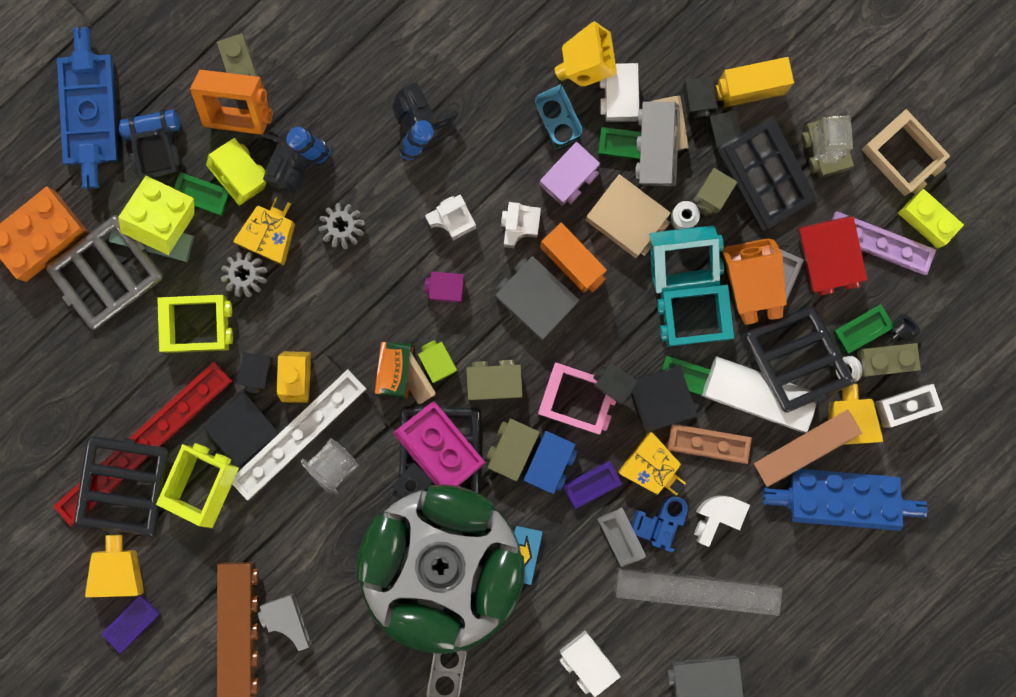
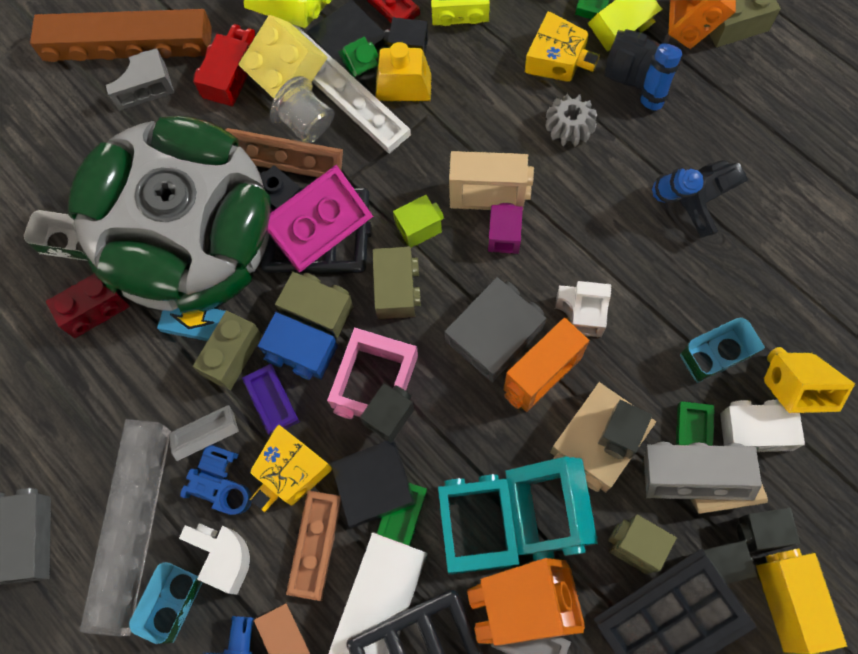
camera: 100 degrees right, 15 degrees down
light grey gear [221,252,267,297] -> none
piece [375,342,414,399] -> none
tan slope [406,352,436,404] -> none
white brick [425,195,476,241] -> none
lavender brick [539,142,600,206] -> none
white brick [560,631,620,697] -> none
white brick [670,201,700,230] -> none
none -> dark red brick [45,274,130,339]
none -> medium azure piece [129,562,203,644]
none -> olive brick [192,310,263,391]
none -> red brick [193,24,255,107]
none -> nougat tile [226,128,343,178]
none -> light yellow brick [238,15,328,105]
none -> green brick [339,37,378,78]
none -> tan window [449,151,534,210]
none -> pearl dark grey brick [598,399,653,459]

